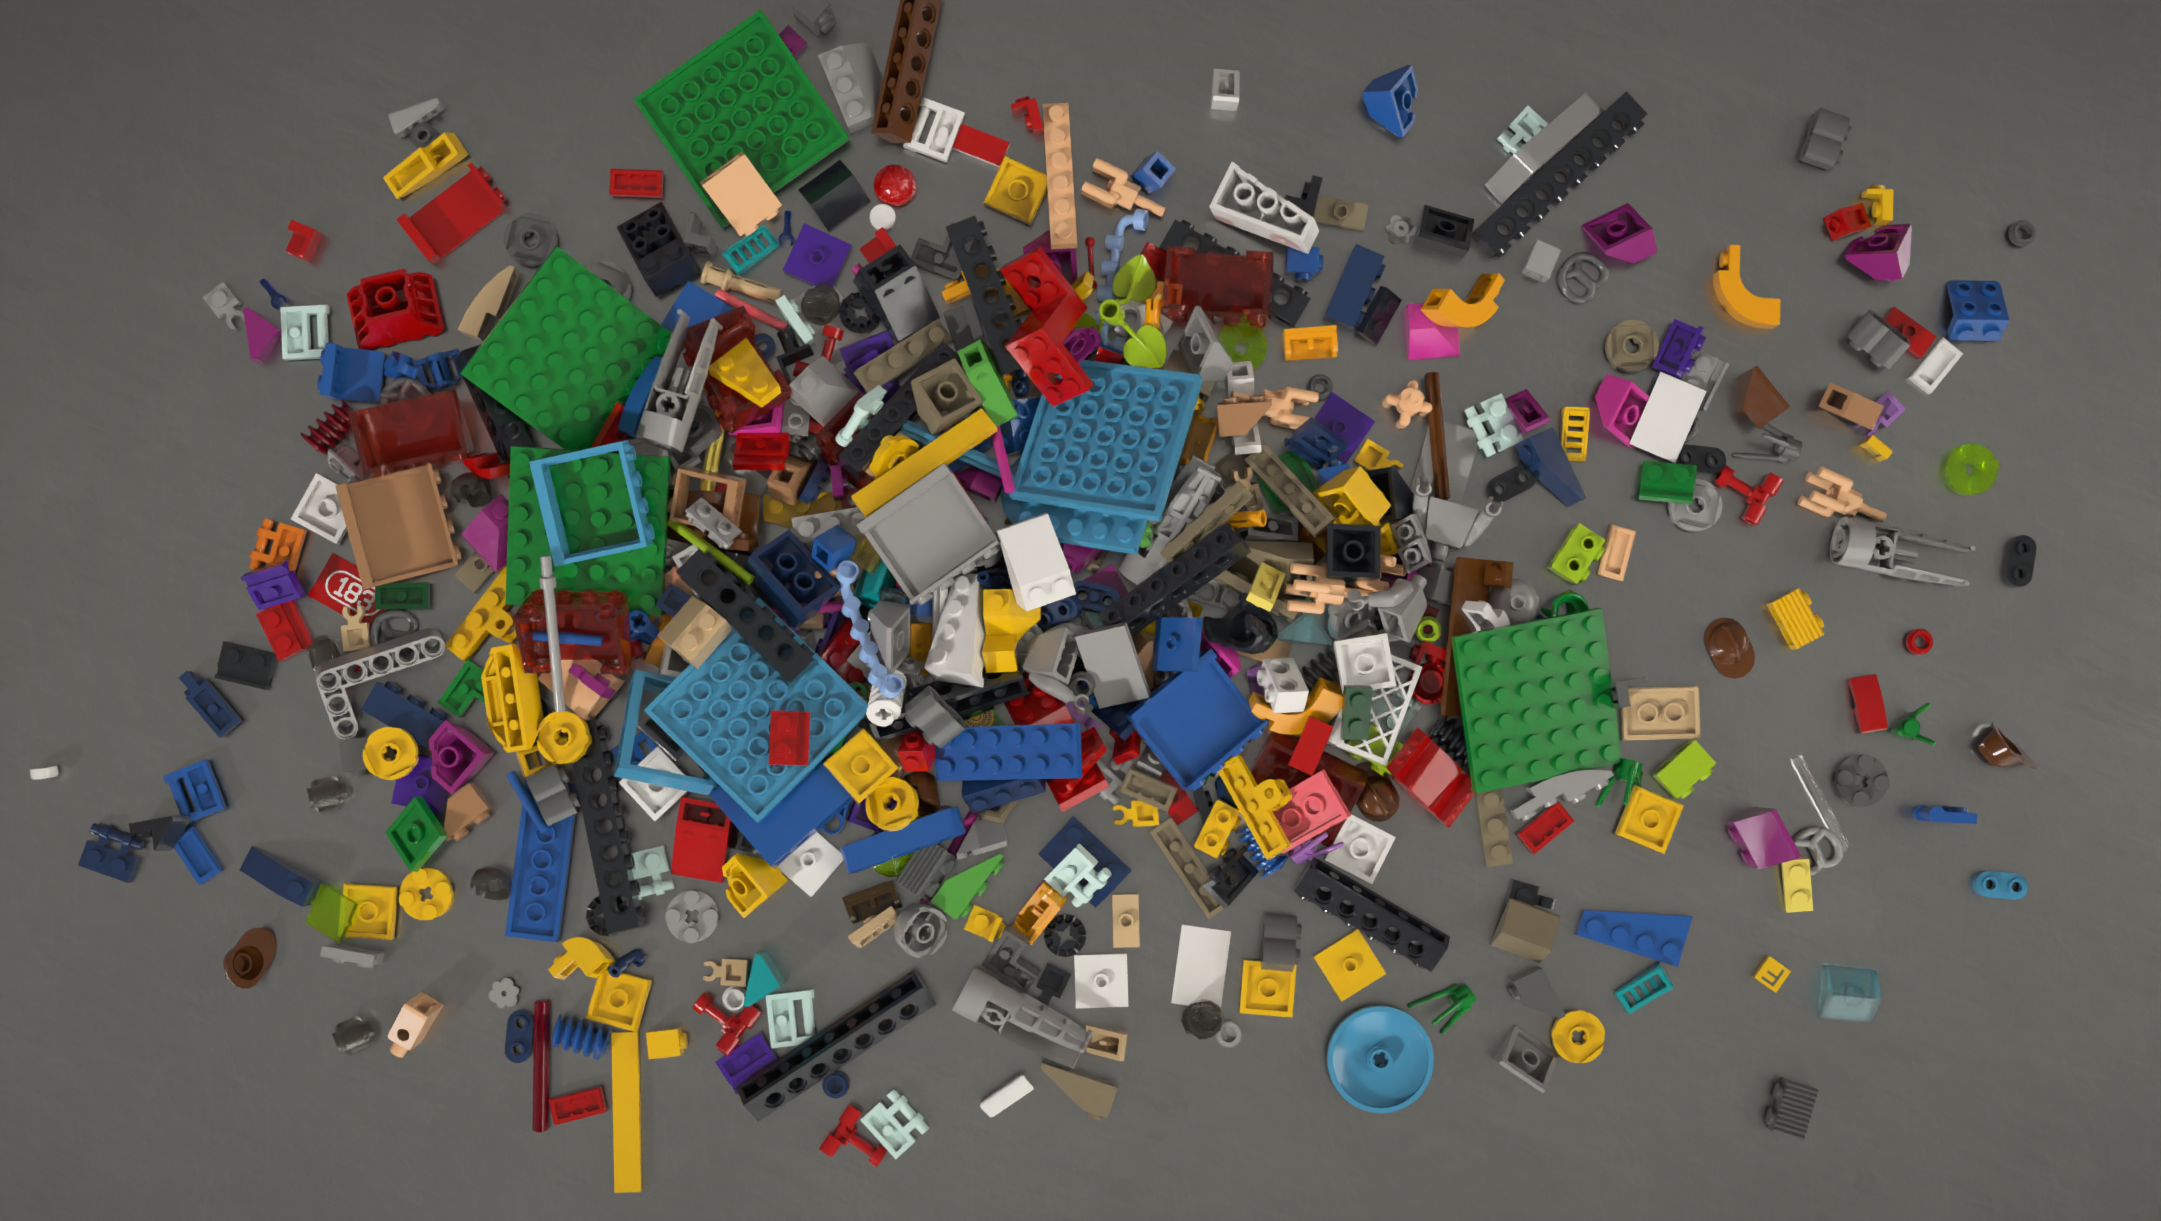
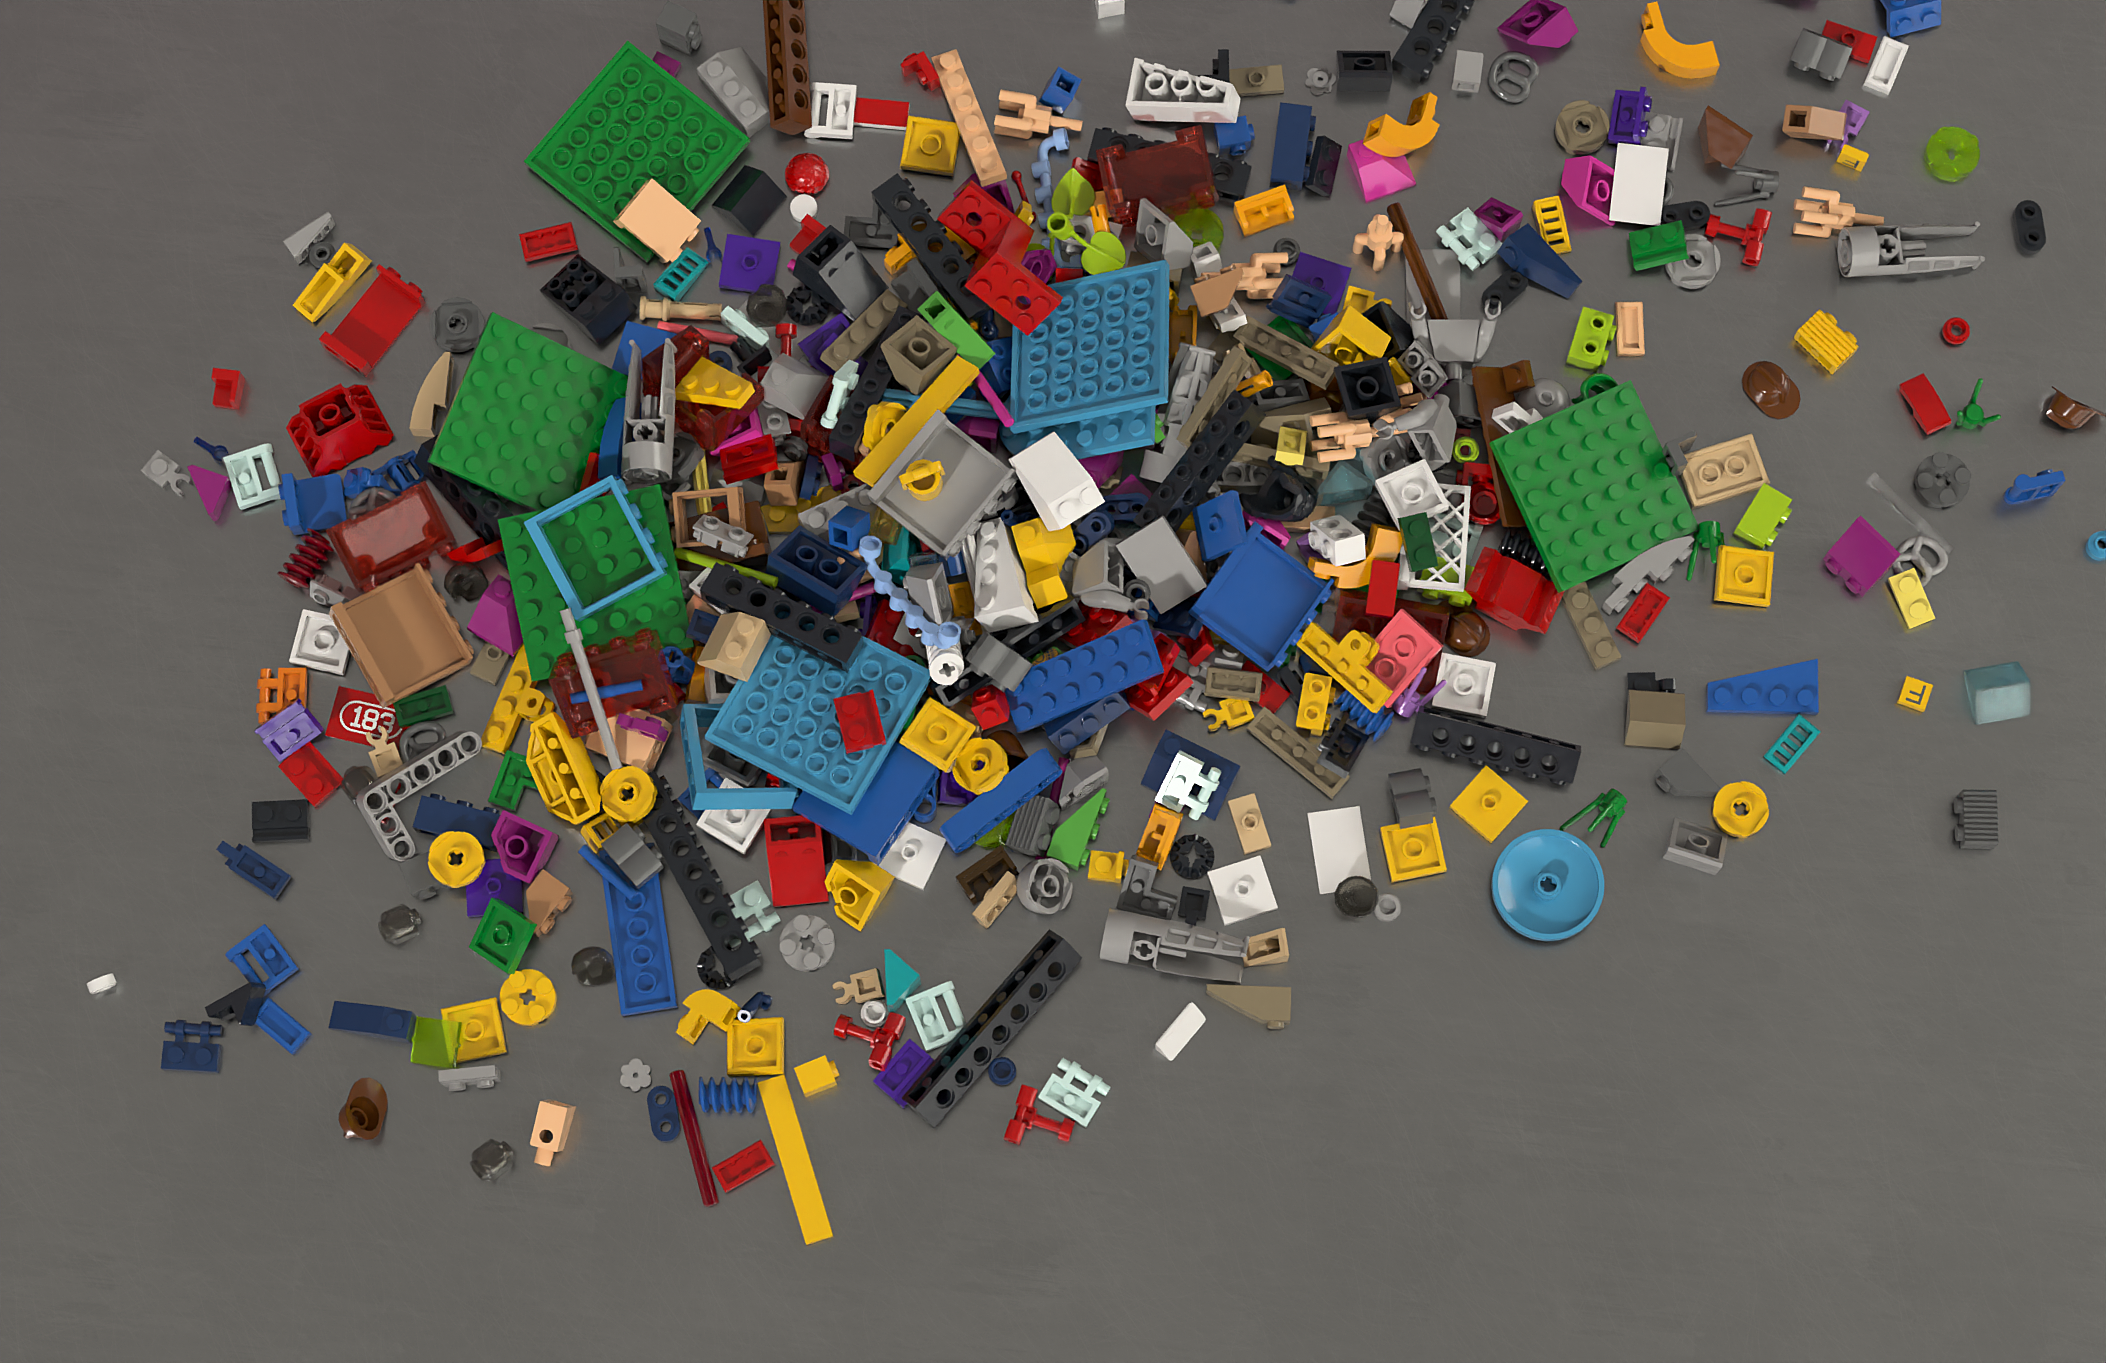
camera: 10 degrees left, 10 degrees down
none -> yellow piece [899,459,945,501]

